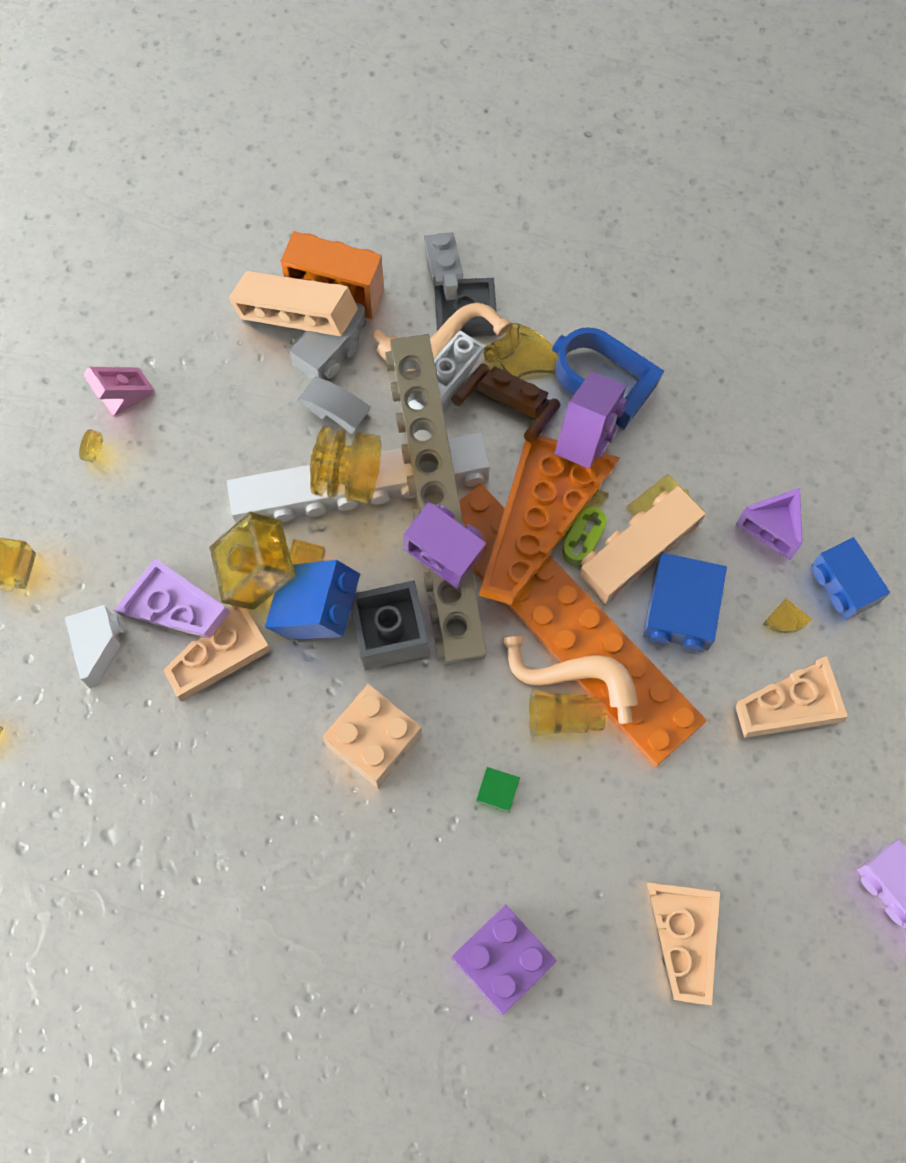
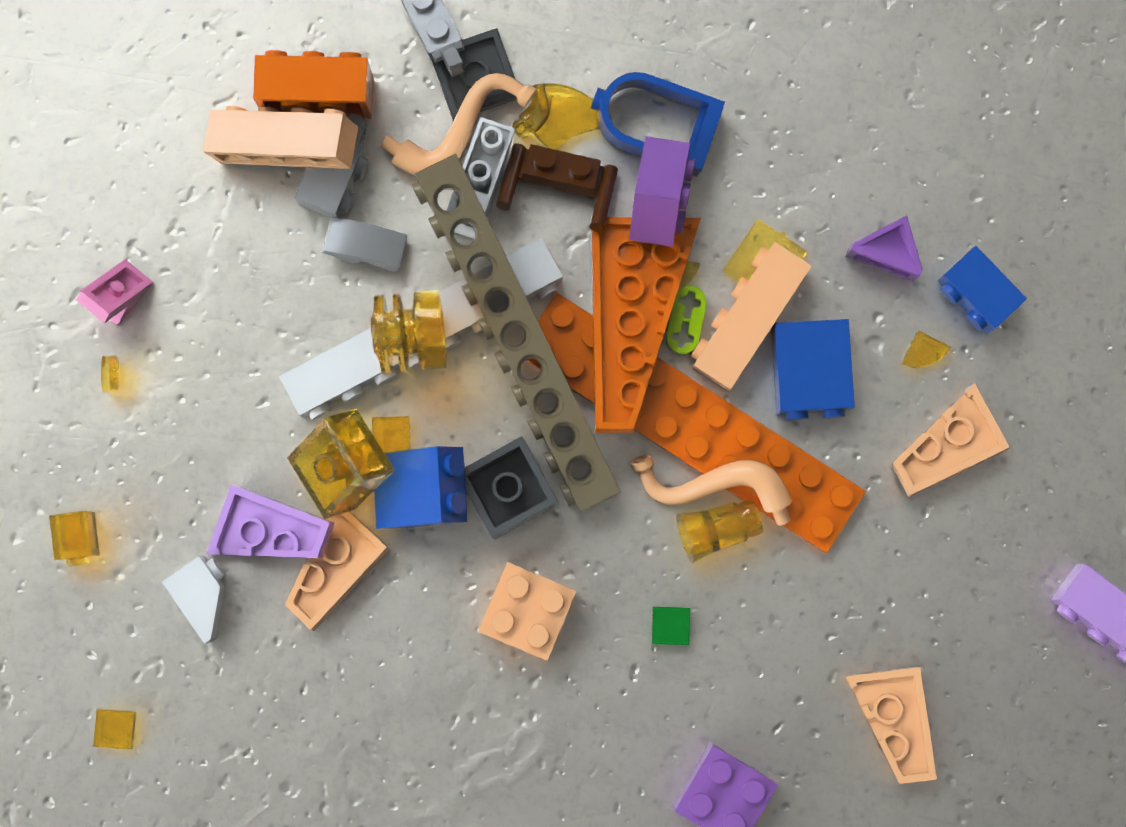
camera: 20 degrees left, 15 degrees up
medium lavender brick [403,501,486,589] -> none

